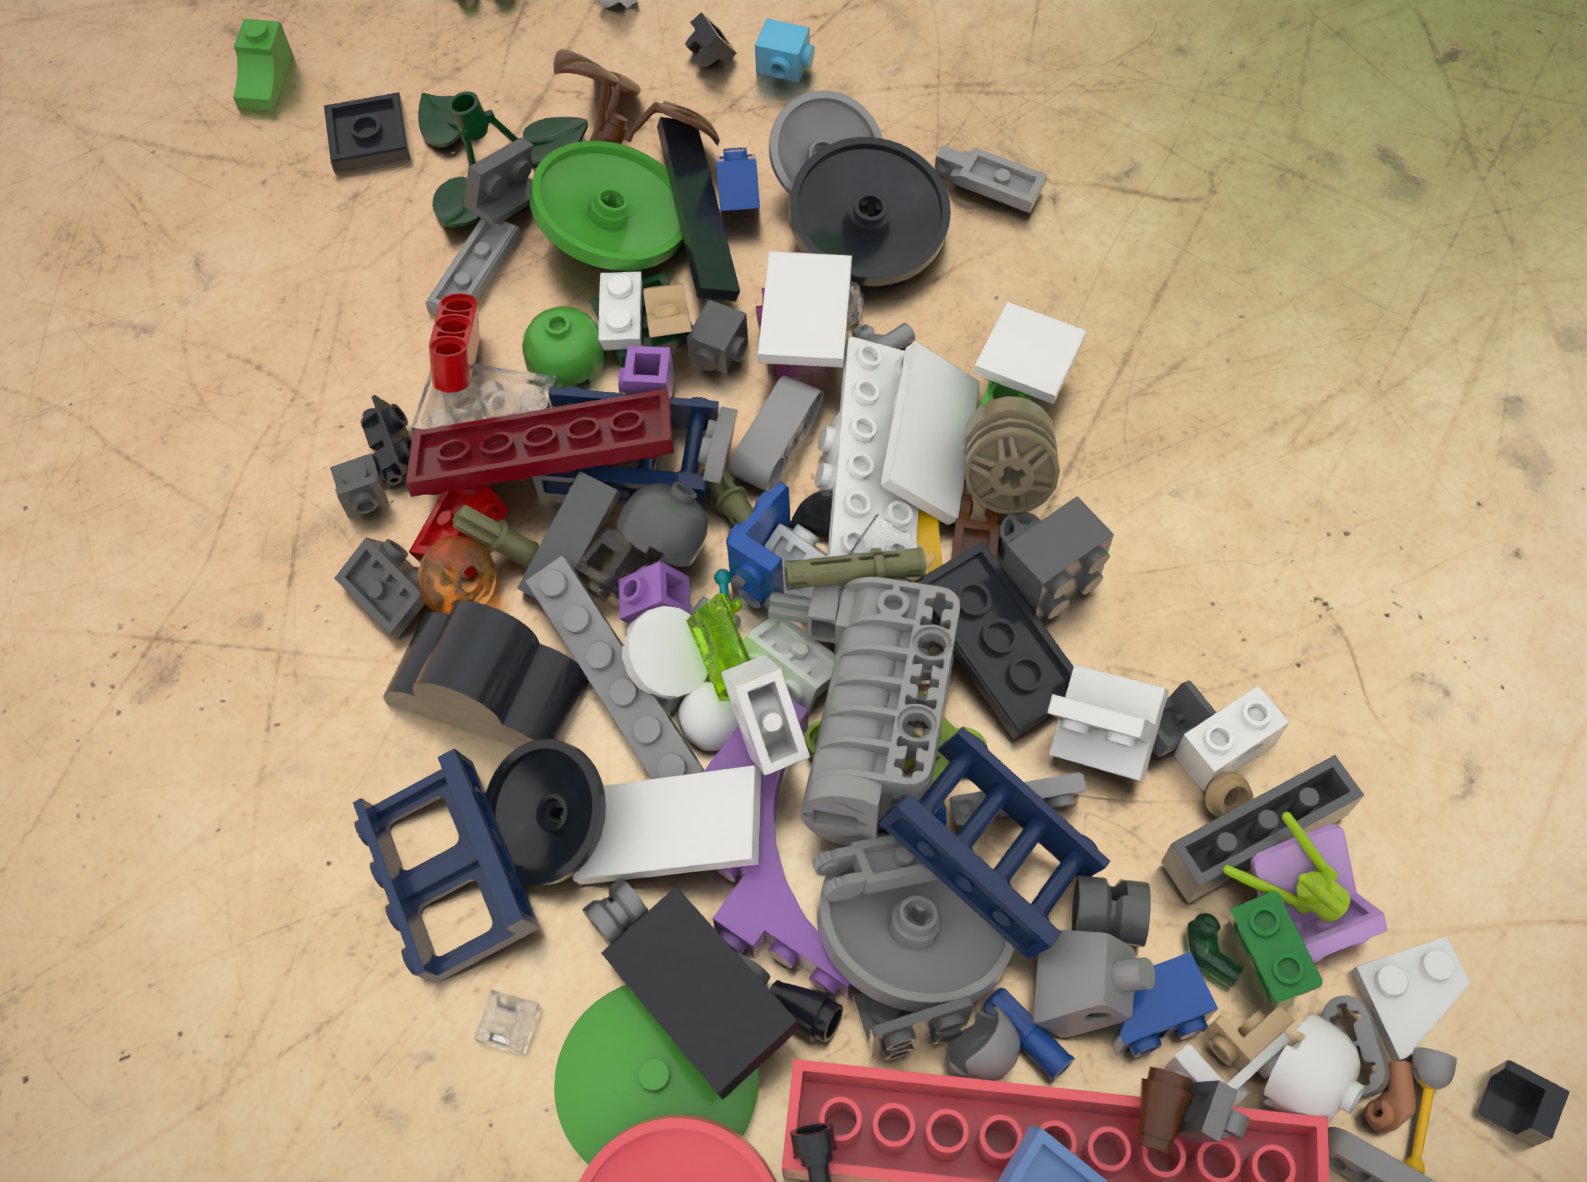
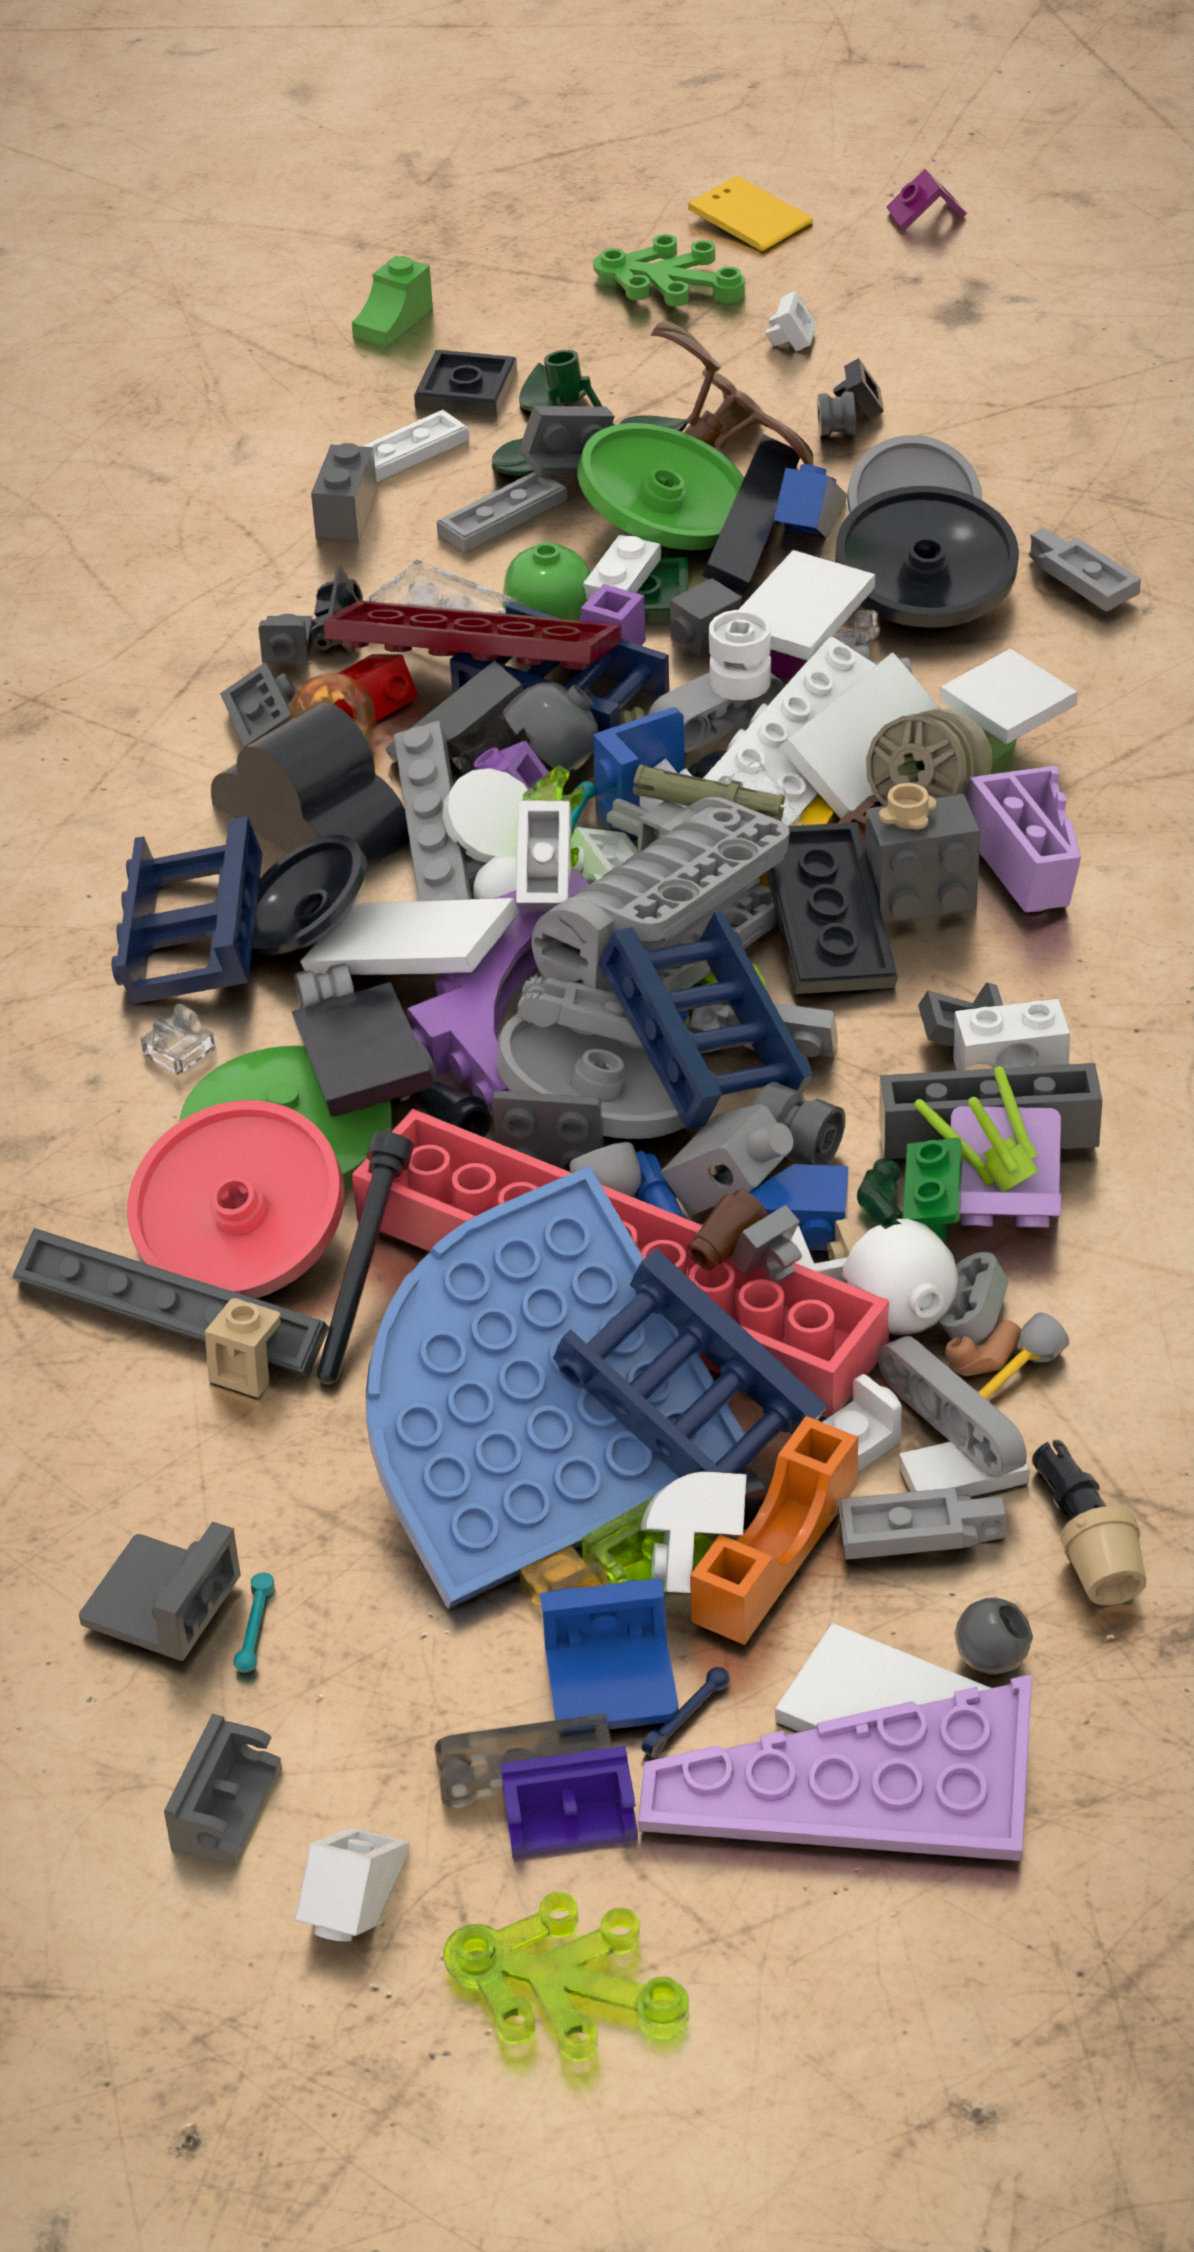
camera: 25 degrees right, 20 degrees down
red beam [429,293,480,393] -> none
olive axle [452,505,539,568] -> none
tan bracket [643,283,692,337] -> none
light grey plate [698,406,738,484] -> none
medium azure brick [755,18,815,82] -> none
white bracket [1047,665,1169,782] -> none
white wing [1351,936,1471,1061] -> none
black panel [1474,1060,1570,1147] -> none
none -> dark grey brick [311,443,377,541]
none -> white tile [363,410,469,482]
none -> white wheel [709,610,771,700]
none -> dark grey wheel [817,392,856,437]
none -> tan plate [879,783,936,829]
none -> lavender wedge [965,765,1081,913]

